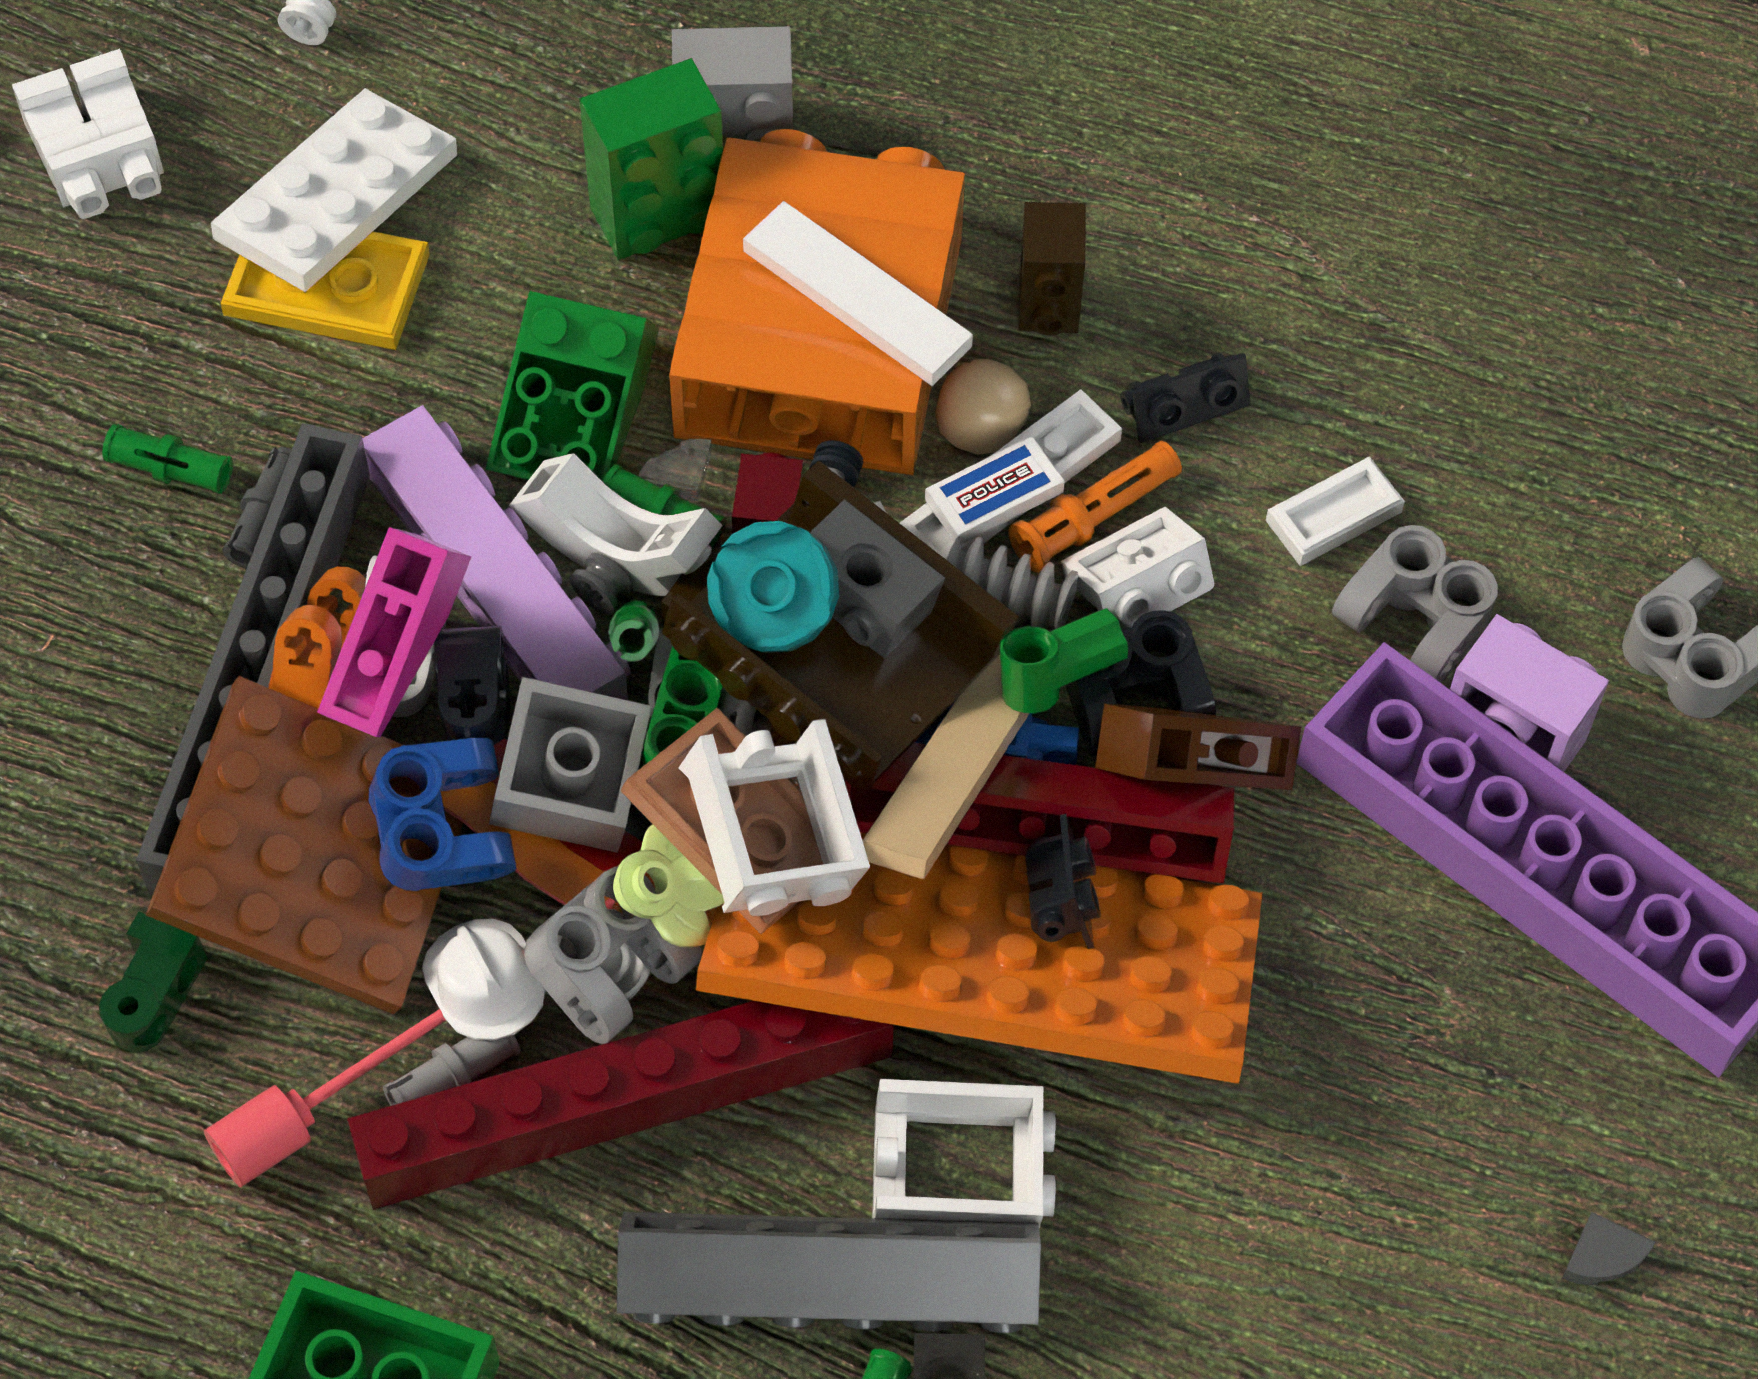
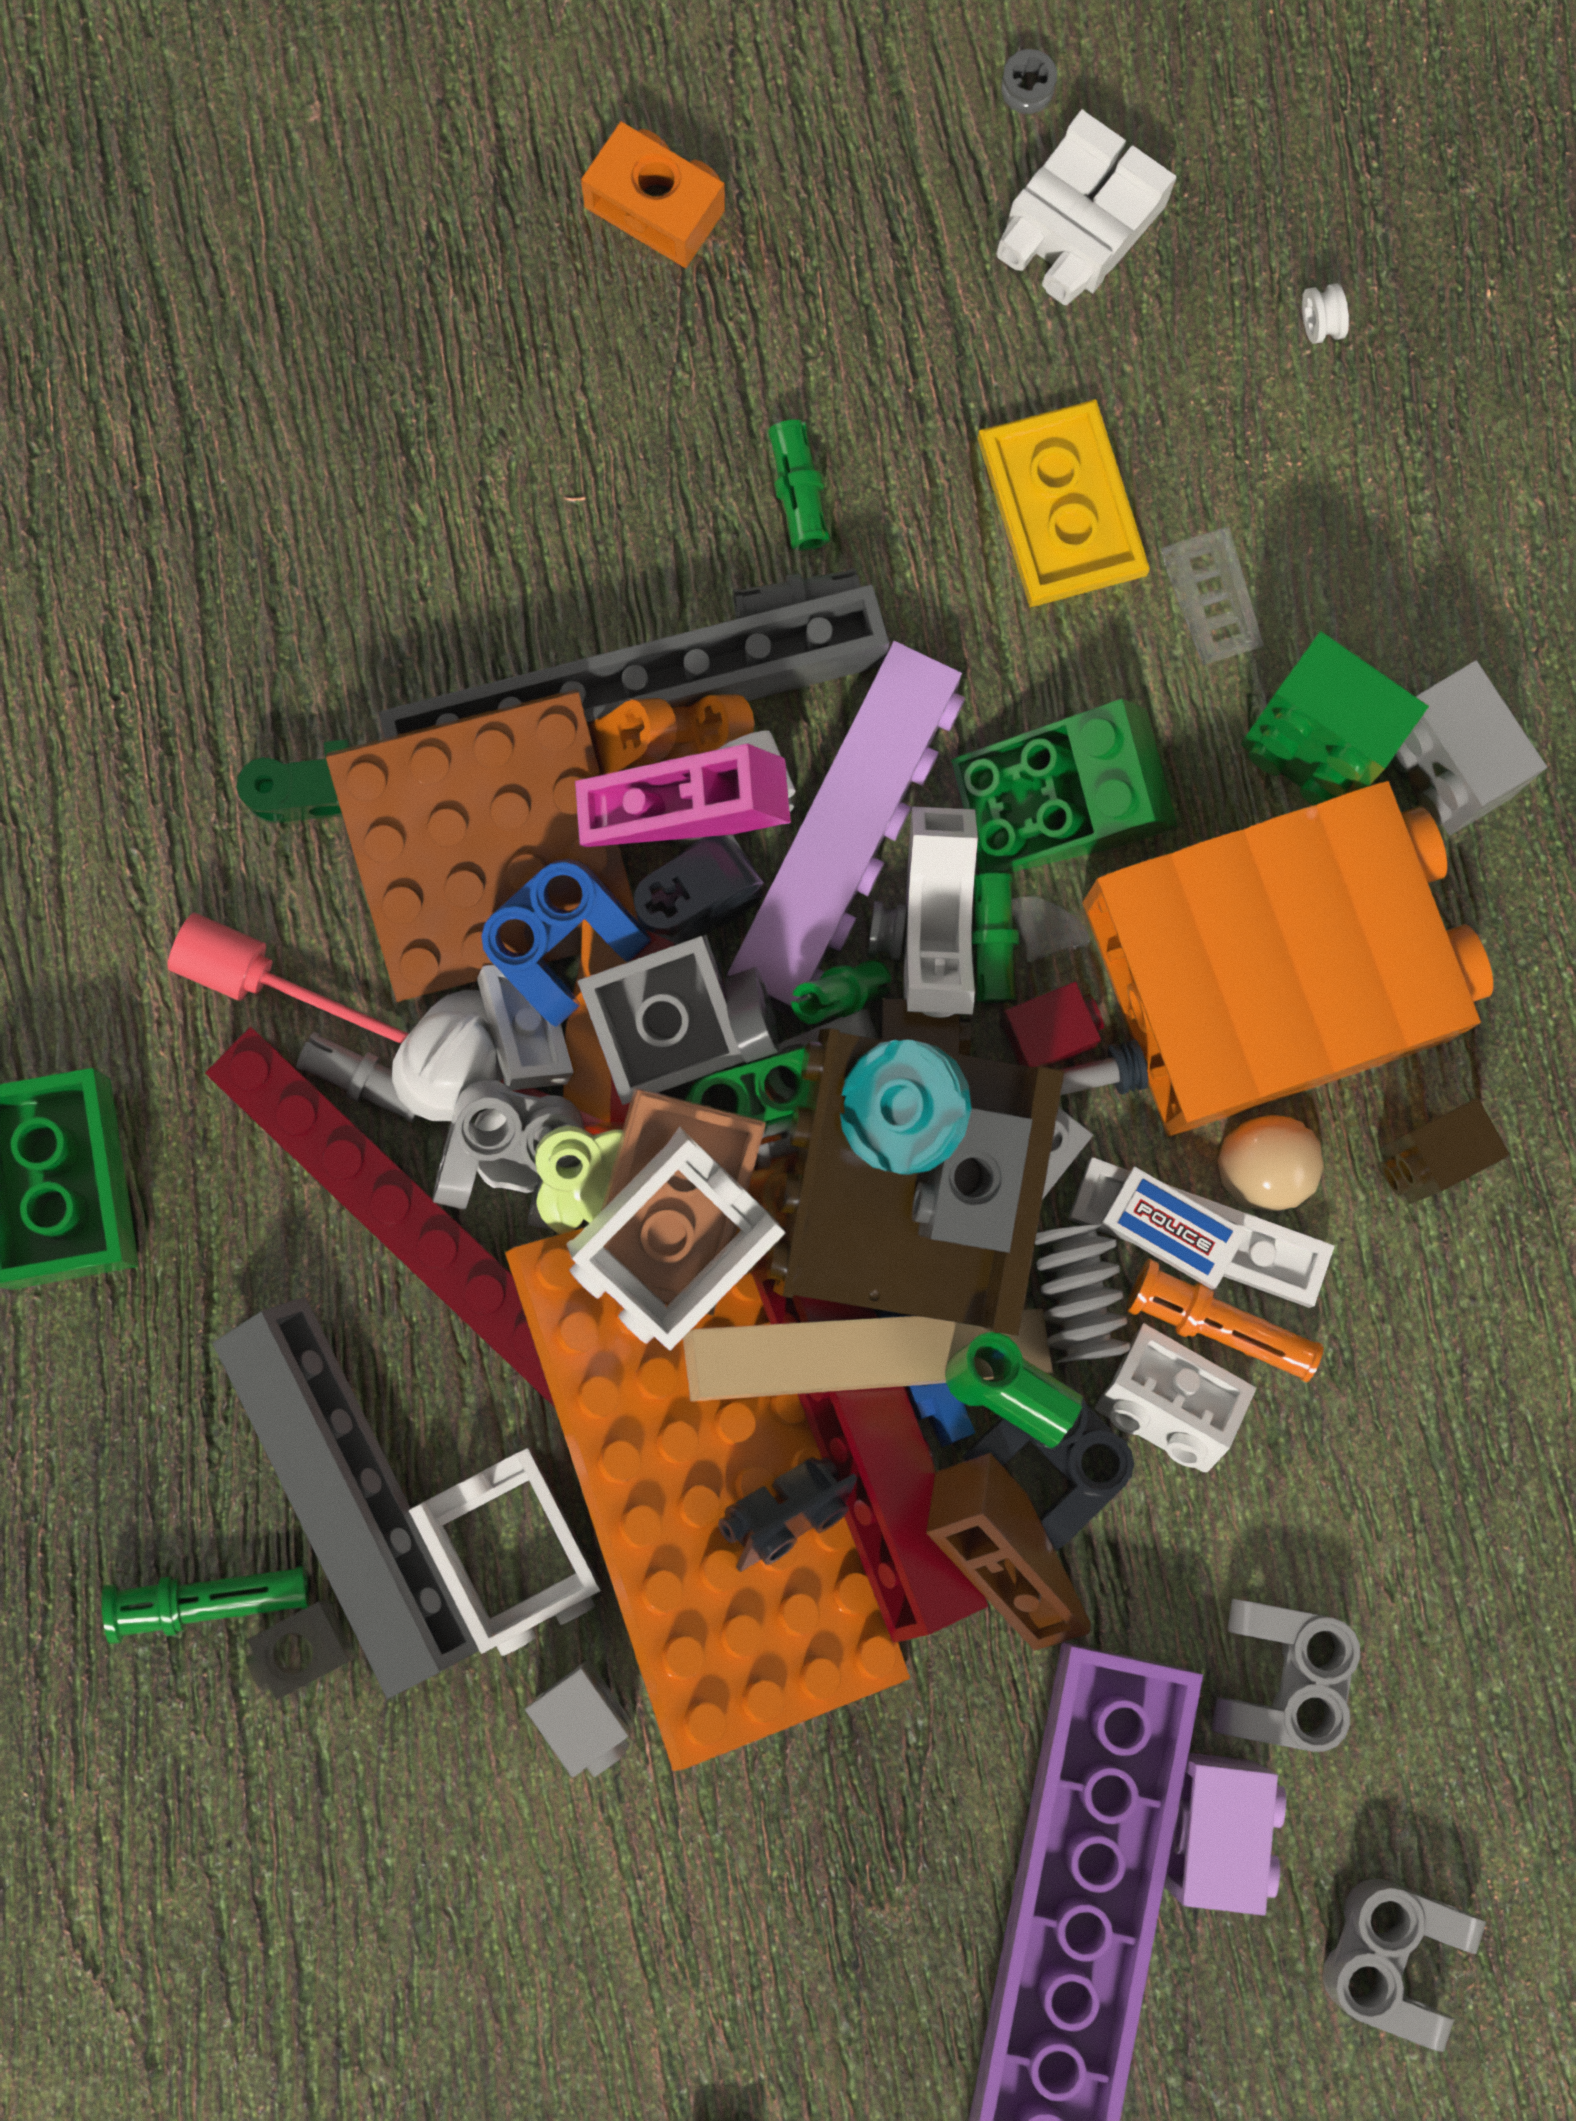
camera: 55 degrees right, 20 degrees up
white plate [211,88,457,292] -> none
white tile [743,201,973,386] -> none
black hinge [1120,352,1251,443] -> none
white tile [1266,456,1405,566] -> none
none -> white plate [477,965,574,1090]
none -> light grey brick [525,1659,633,1778]
none -> dark grey beam [724,967,779,1063]
none -> clear slope [1161,526,1264,665]

